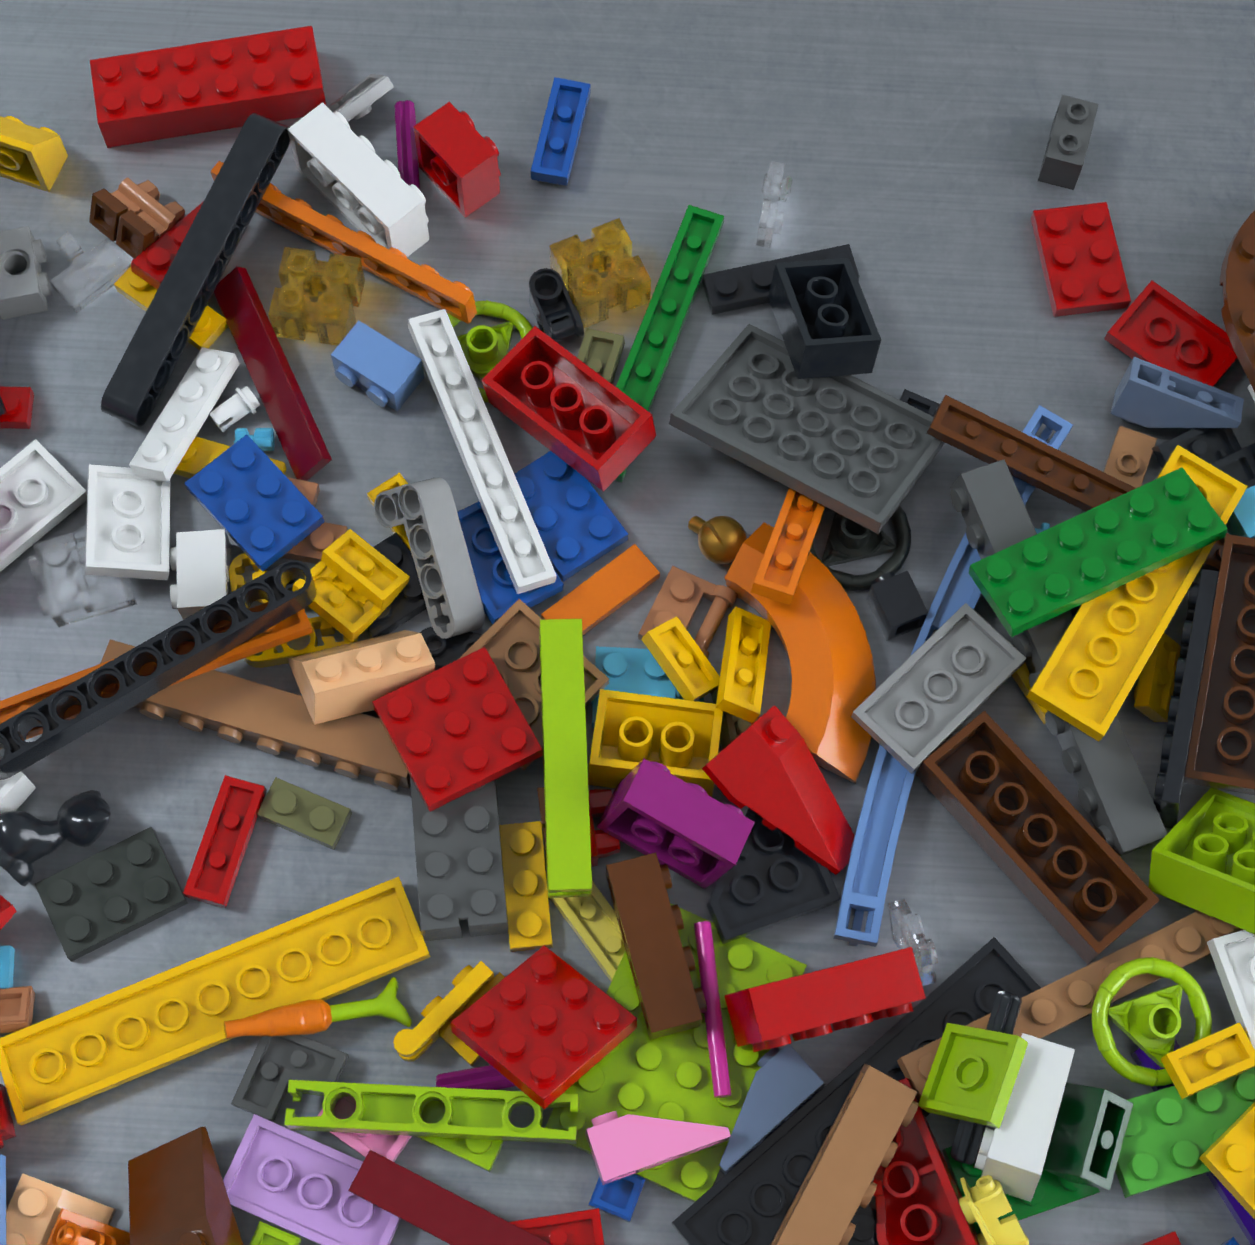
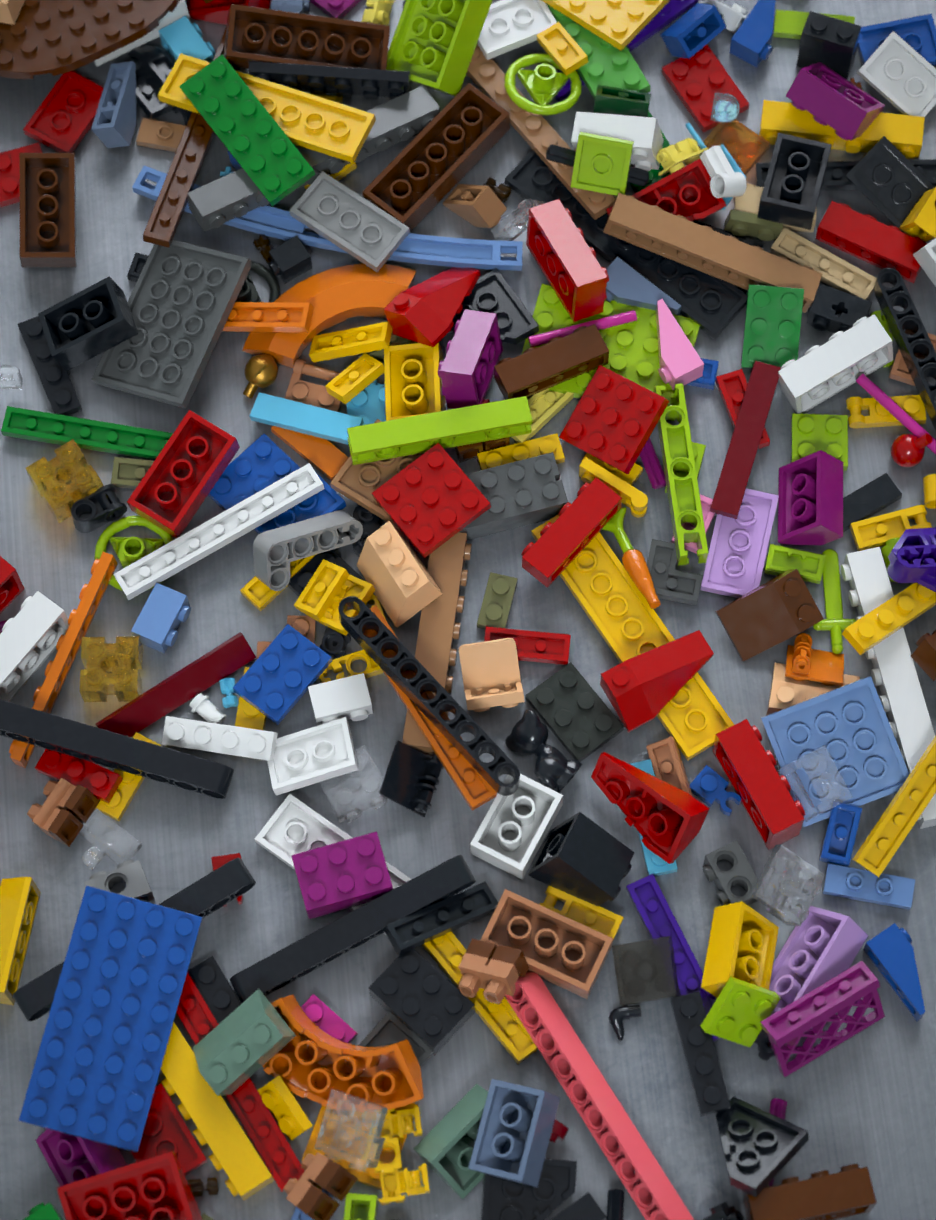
camera: 95 degrees left, 0 degrees up
none -> reddish brown brick [20,153,76,267]
none -> medium azure tile [250,392,364,445]
none -> dark brown piece [253,235,274,264]
none -> black hinge [379,740,444,817]
none -> medium nougat slope [443,184,507,228]
none -> light nougat bracket [459,638,525,712]
none -> dark brown piece [484,177,512,203]
none -> red brick [521,478,622,588]
none -> red wedge [600,630,714,732]

